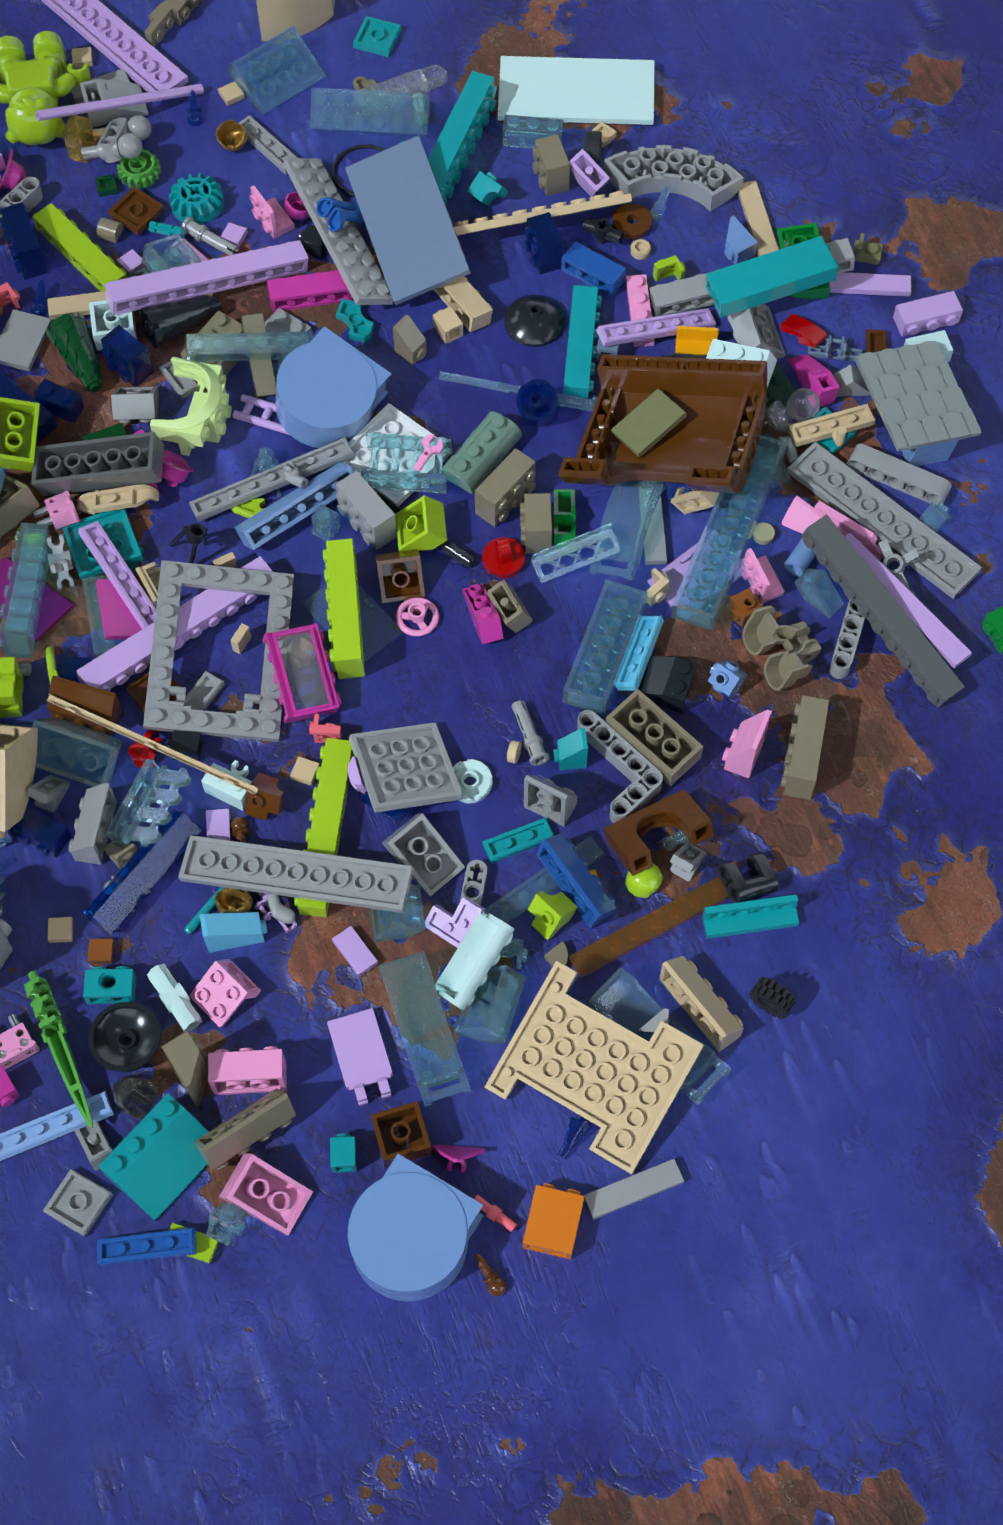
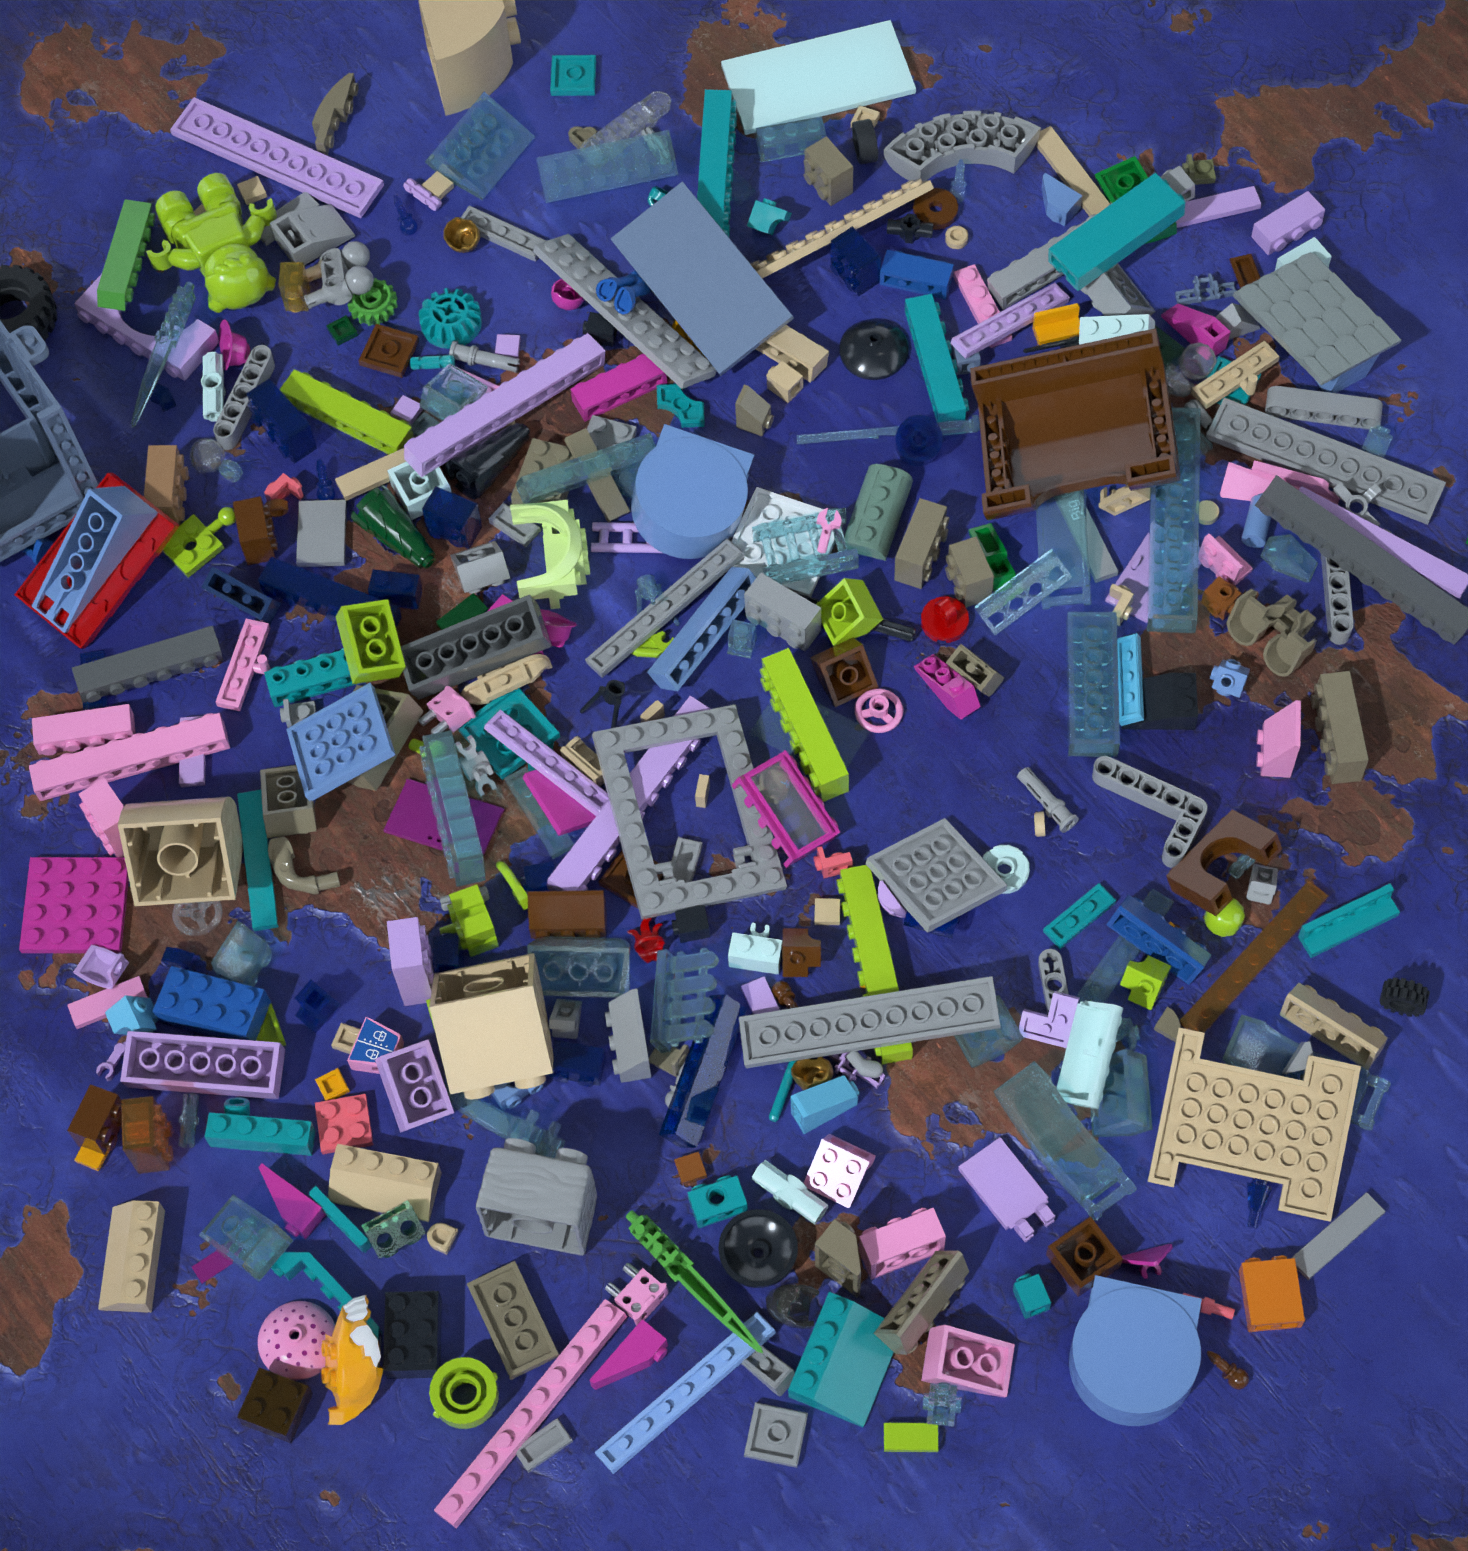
camera: 15 degrees left, 0 degrees up
lavender piece [36,84,204,121] -> none
tan piece [46,694,258,795] -> none
tan tile [48,917,73,943] -> none
dark tan brick [97,217,124,243] -> none
blue tile [97,1228,197,1266] -> none
bright pink bracket [250,186,295,239] -> none
light grey arm [283,461,308,489] -> none
black piece [332,144,386,197] -> none
lavender tile [332,926,378,977] -> none
light grey slope [382,813,465,897] -> none
light grey slope [524,775,577,827] -> none
teal slope [553,728,588,770] -> none
lavender slope [569,149,610,197] -> none
dark tan brick [606,689,703,787] -> none
olive tile [611,389,687,458] -> none
lime bracket [653,255,686,282] -> none
black connector [718,852,778,903] -> none
red slope [780,314,827,348] -> none
none -> lavender axle [403,178,442,211]

